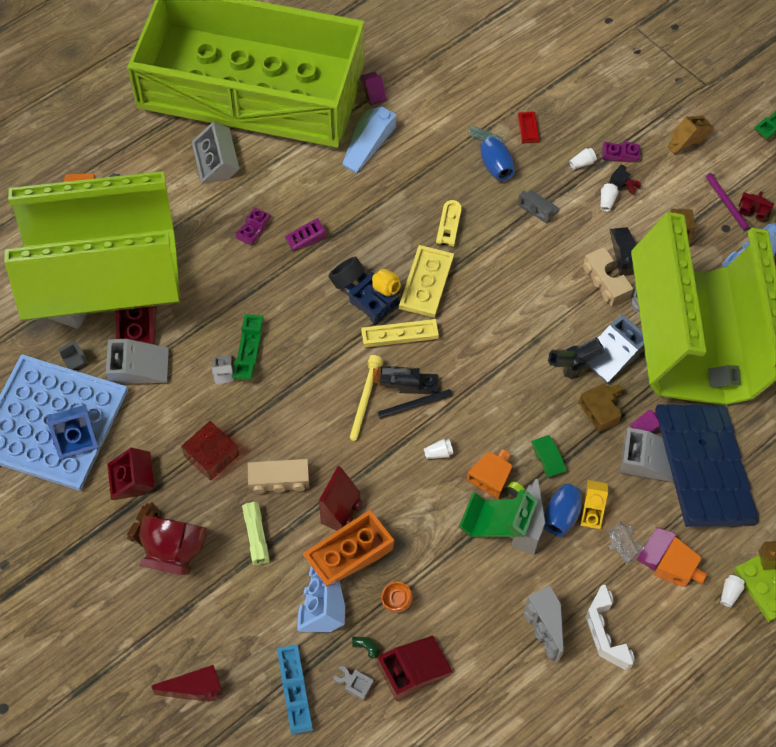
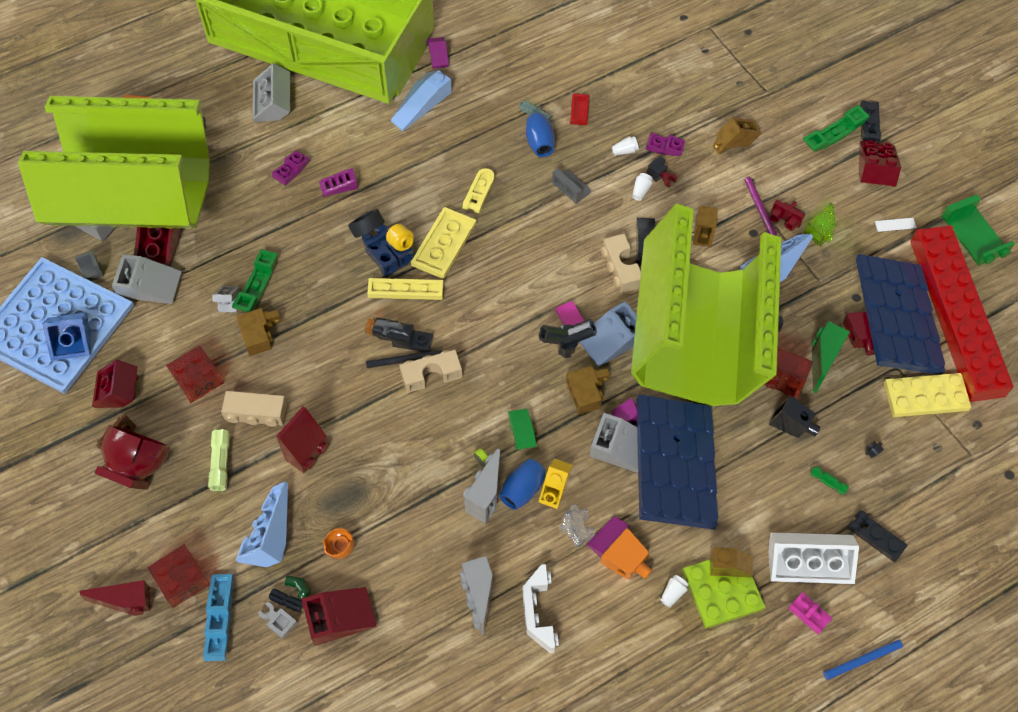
camera: 10 degrees right, 0 degrees up
orange slope [303,510,394,587] -> none
light yellow piece [350,355,384,441] -> none
white cone [424,439,454,459] -> none
green panel [459,490,538,537] -> none
orange torso [467,449,512,500] -> none
dark grey panel [708,365,741,387] -> none
none -> clear red brick [147,544,210,608]
none -> pearl gold hinge [236,308,281,356]
none -> black piece [269,588,303,612]
none -> tan arch [399,350,462,393]
none -> dark pink tile [555,301,584,325]

